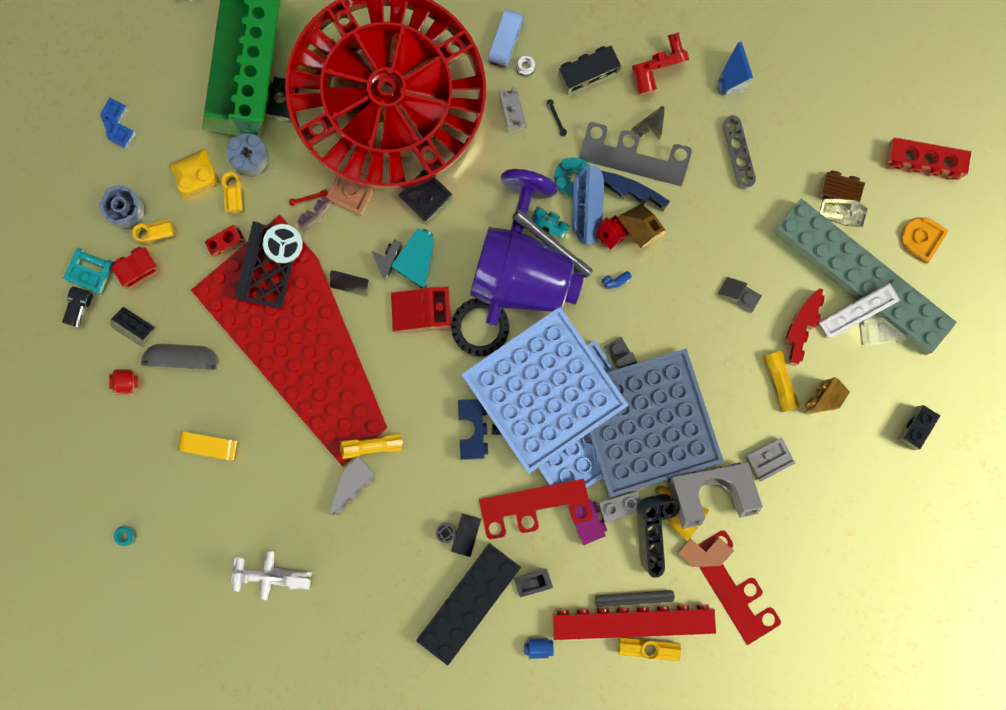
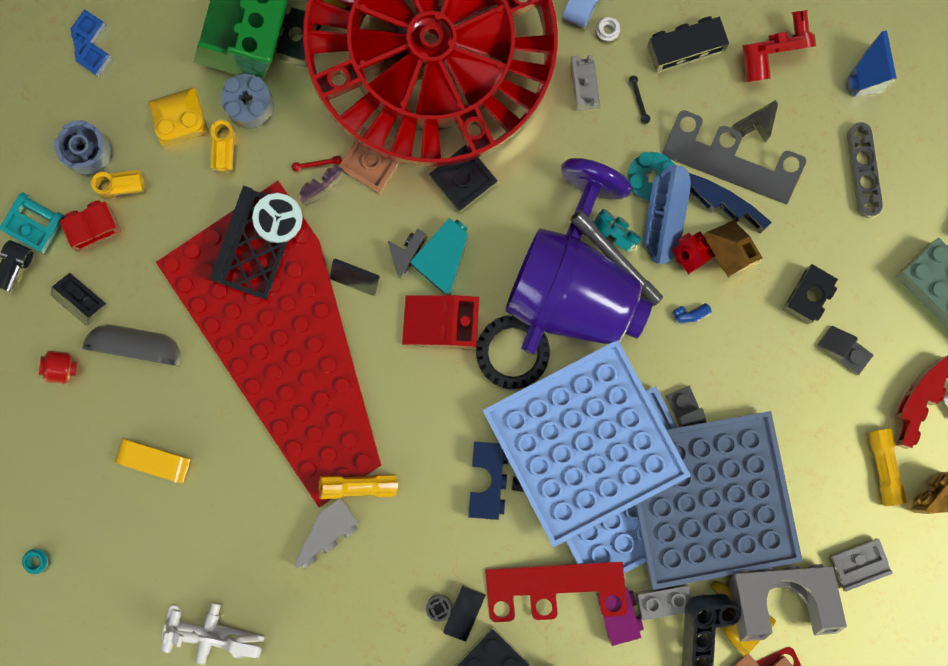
camera: 10 degrees right, 0 degrees up
red leg [205,225,246,257] -> none
none -> black brick [782,264,838,324]

